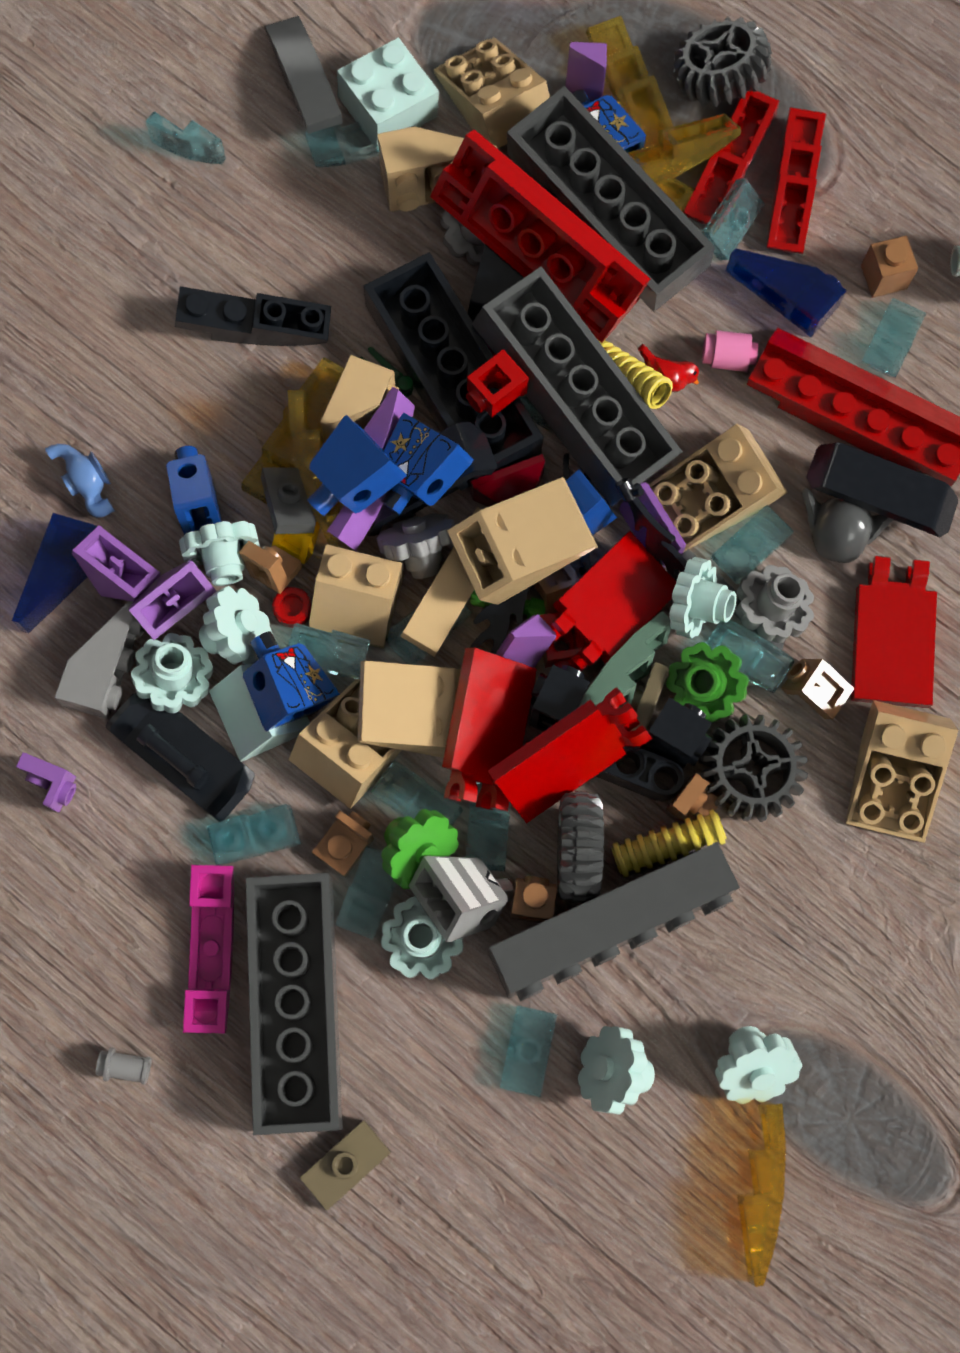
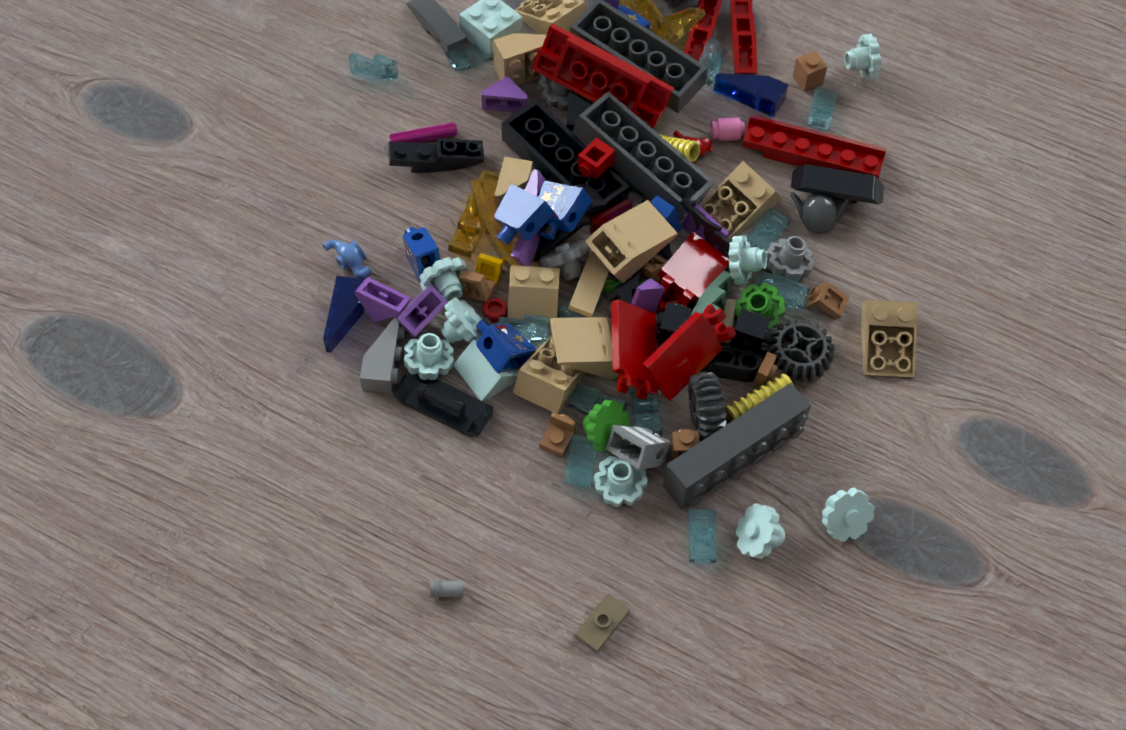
camera: 10 degrees left, 15 degrees down
medium lavender bracket [16,752,76,813] -> none
dark pink slope [183,865,234,1033] -> none
clear light blue slope [207,804,301,865] -> none
dark grey brick [246,873,343,1136] -> none
dark grey plate [260,467,316,534] -> none
clear yellow slope [737,1103,786,1287] -> none
red tile [851,556,937,708] -> none
none -> dark pink axle [389,122,457,143]
none -> medium lavender slope [481,76,528,113]

